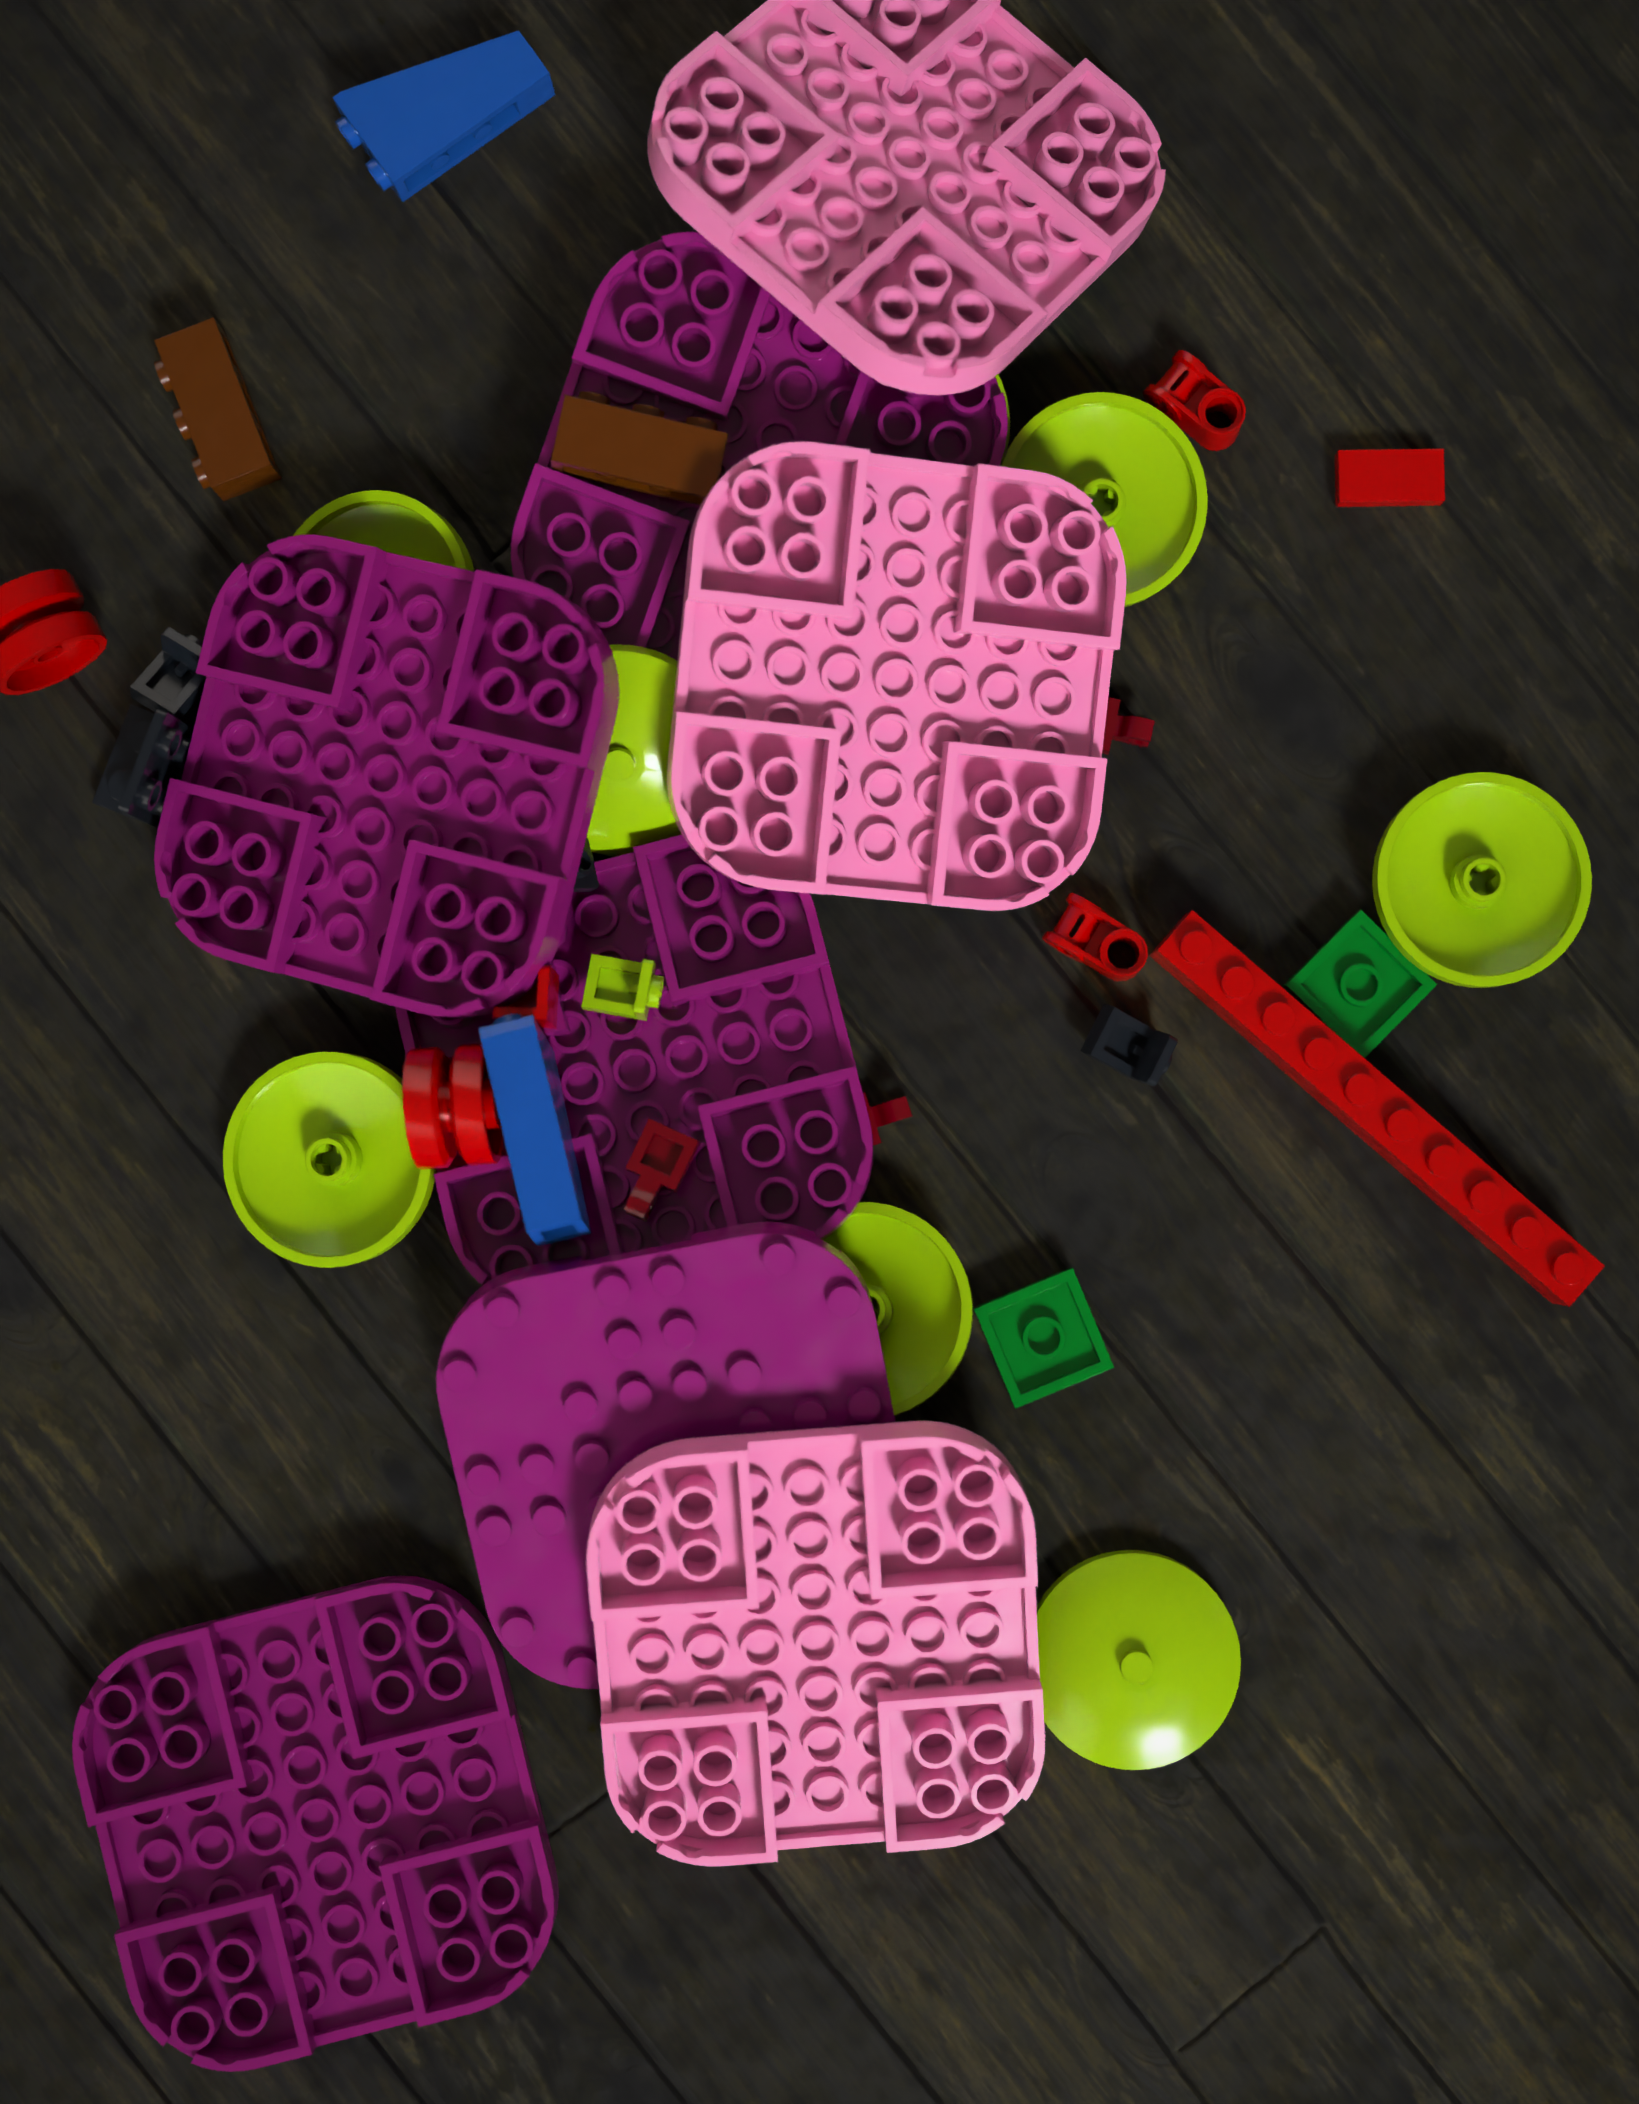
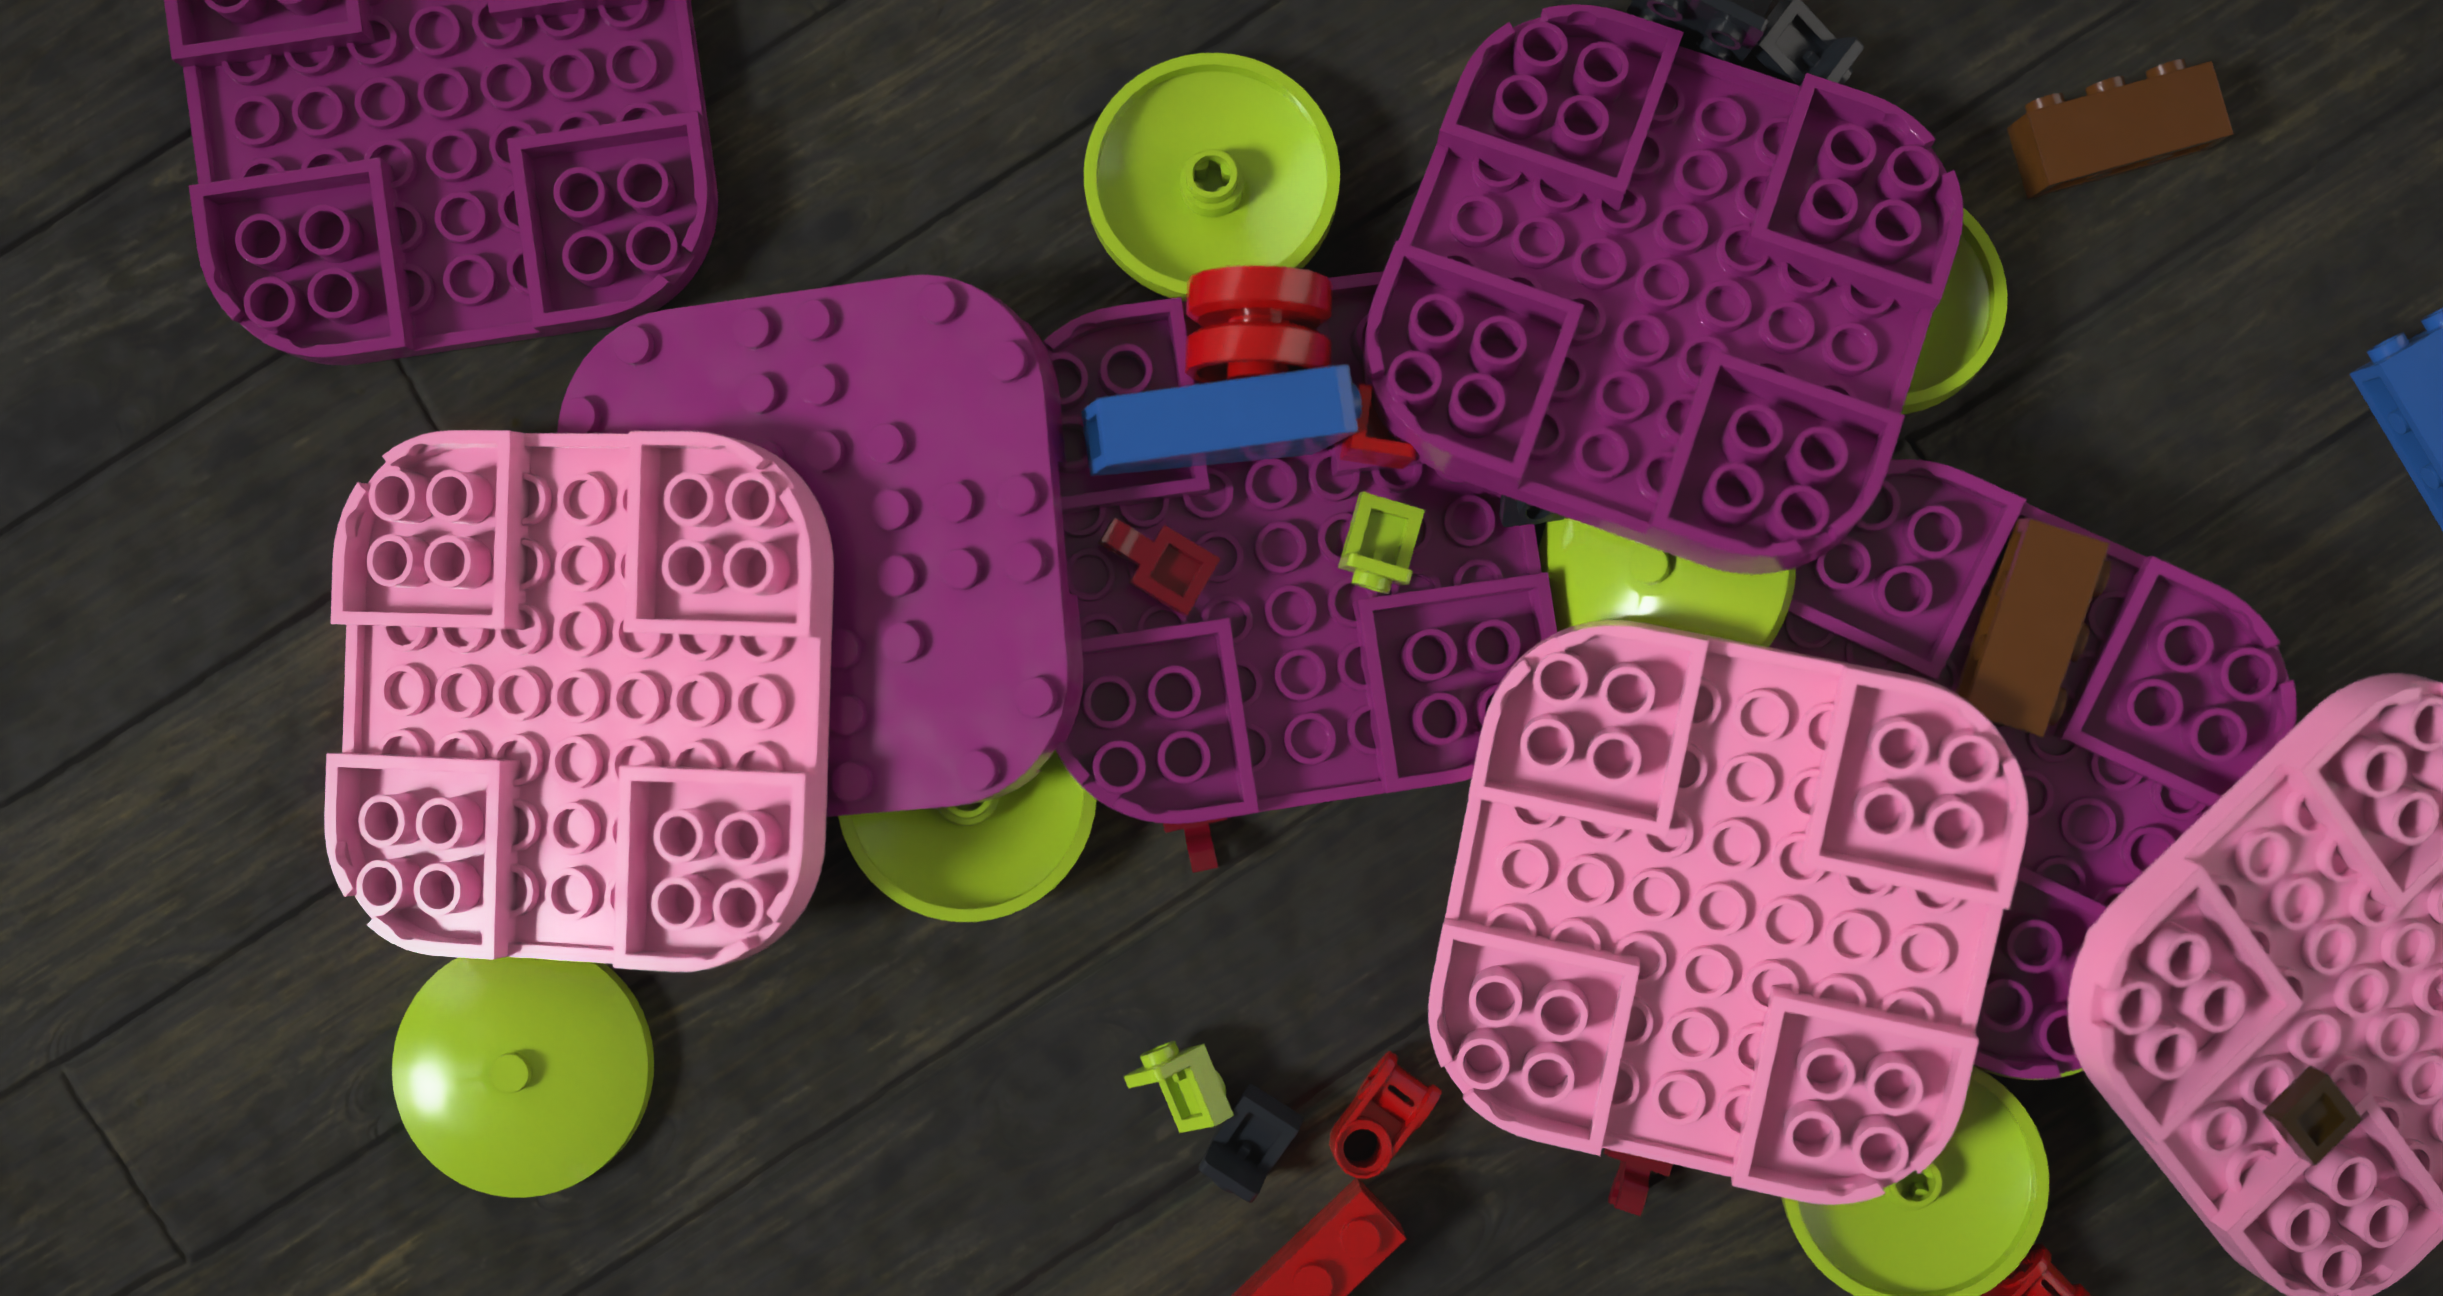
camera: 90 degrees right, 0 degrees up
green plate [973,1267,1114,1409] -> none
none -> lime bracket [1123,1041,1234,1133]
none -> dark brown plate [2262,1066,2363,1166]

